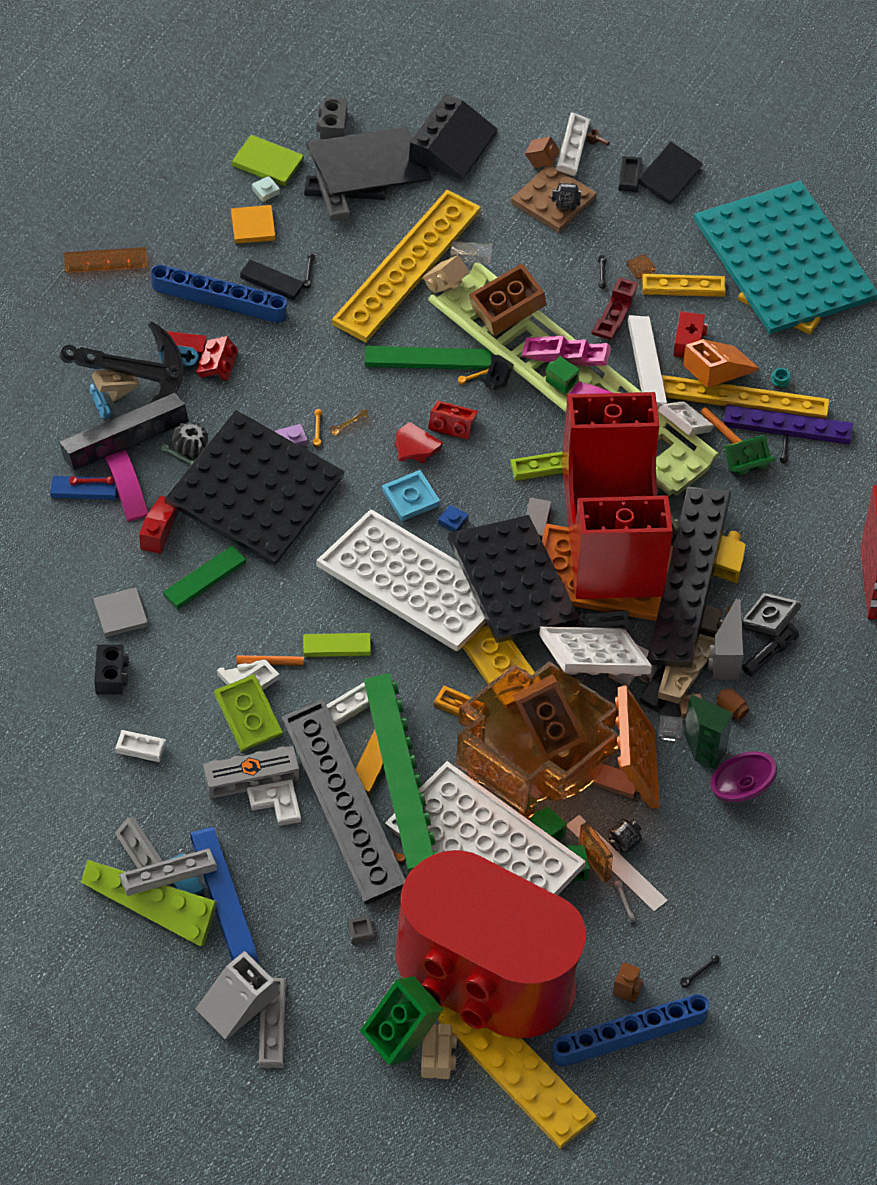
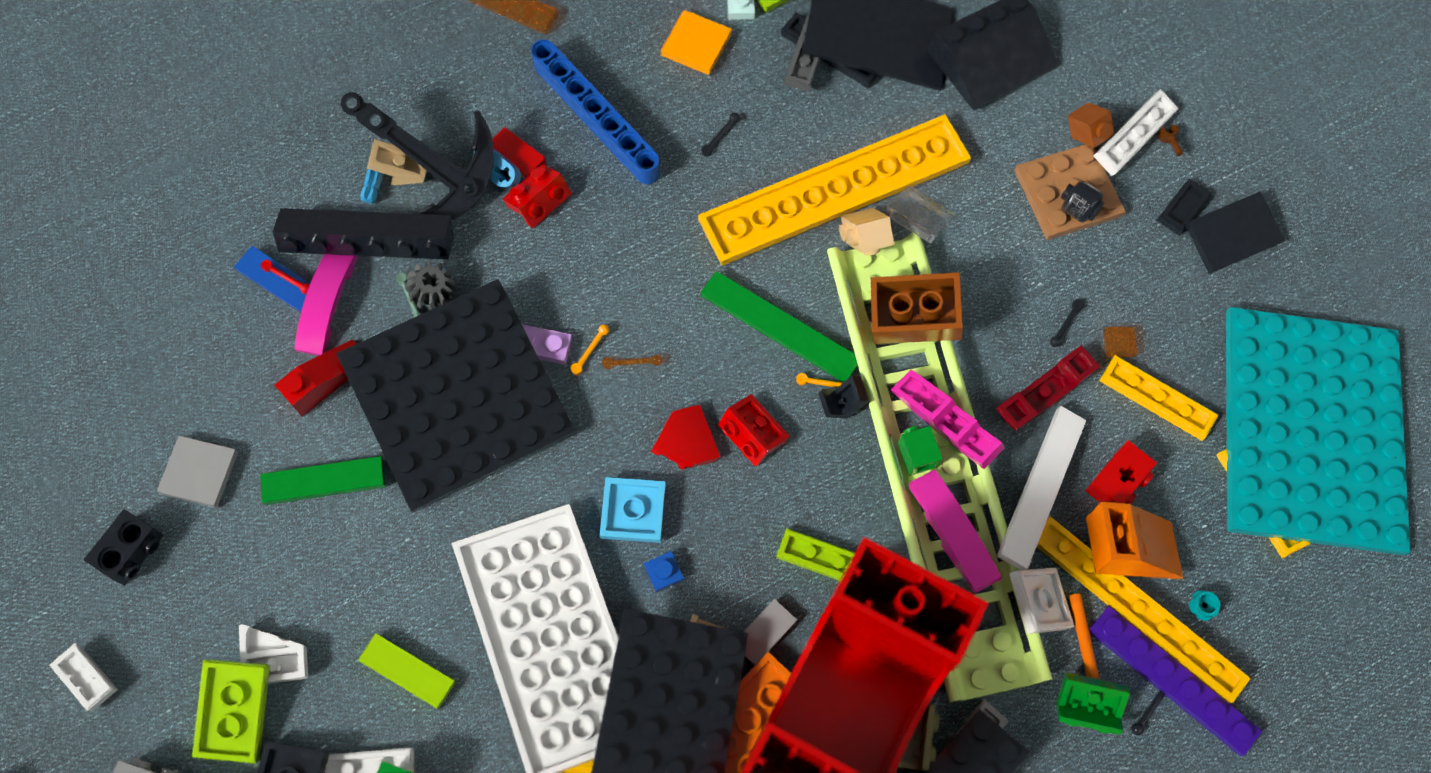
camera: 30 degrees right, 15 degrees up
orange bar [236,655,304,666] -> none
black tile [240,259,304,300] -> none

